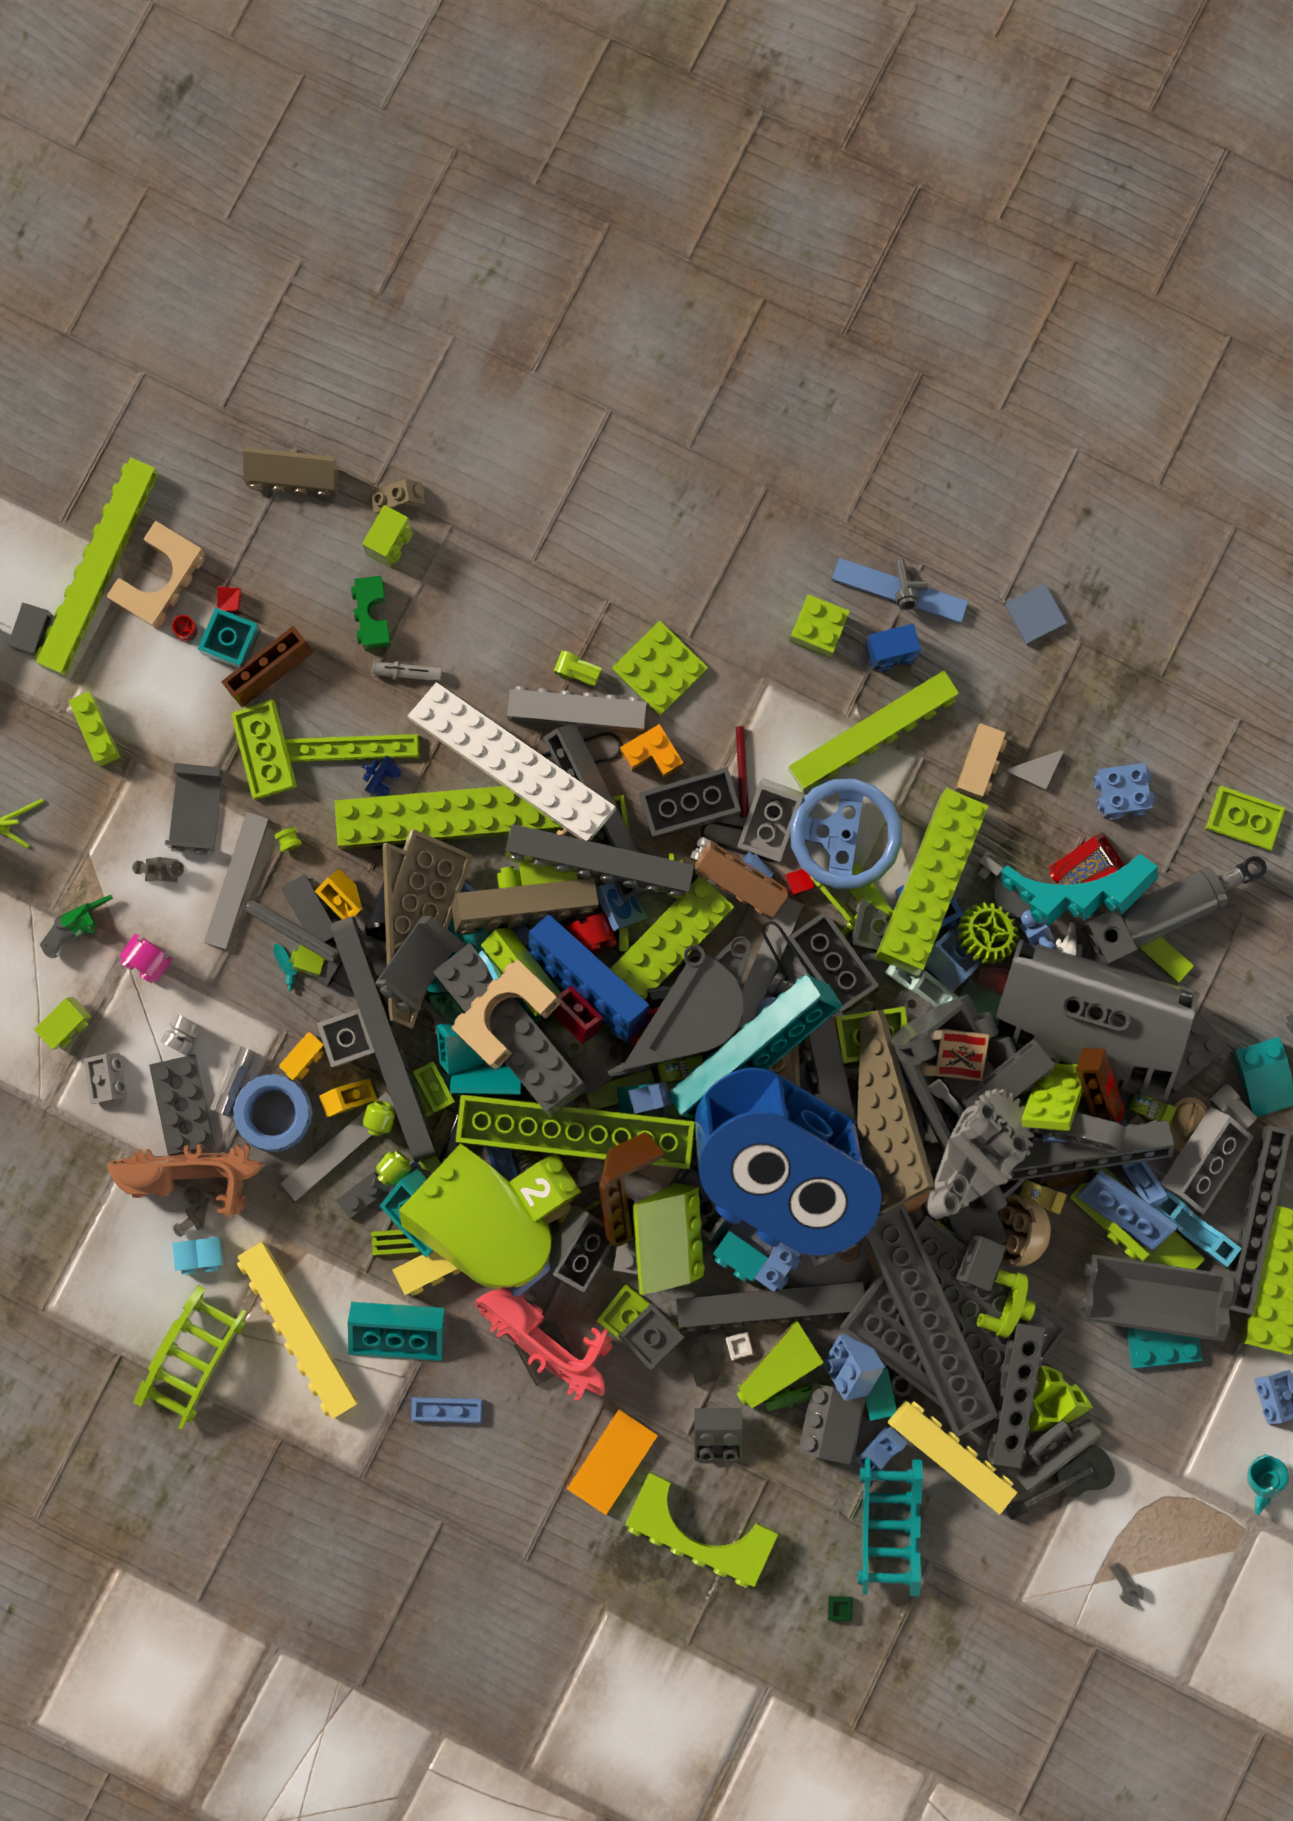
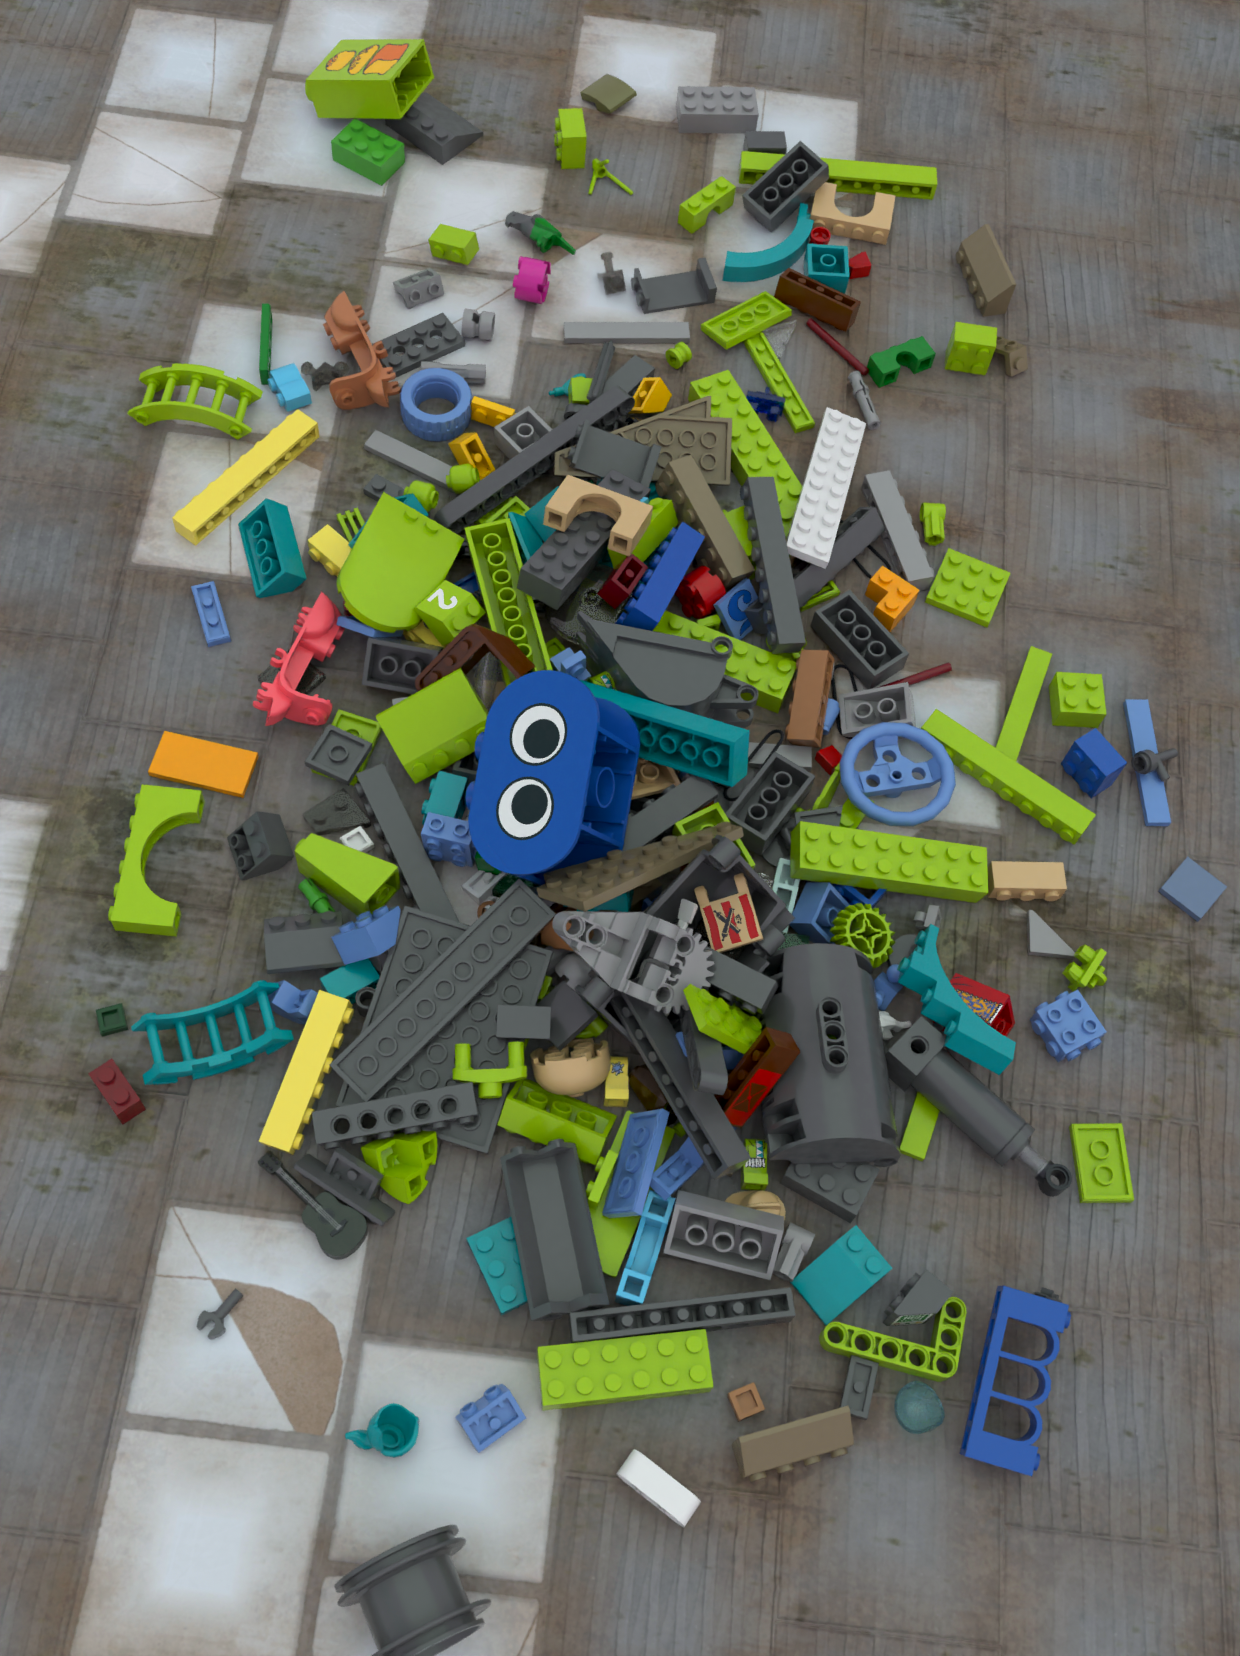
camera: 60 degrees right, 20 degrees down
none -> dark red brick [88,1058,146,1125]
none -> green tile [259,304,273,385]
none -> lime slope [497,1078,617,1165]
none -> teal arch [722,203,814,282]
none -> dark grey brick [742,141,829,233]
none -> dark red bar [806,318,869,376]
none -> lime tile [995,646,1052,761]
none -> lime hips [1062,944,1107,992]

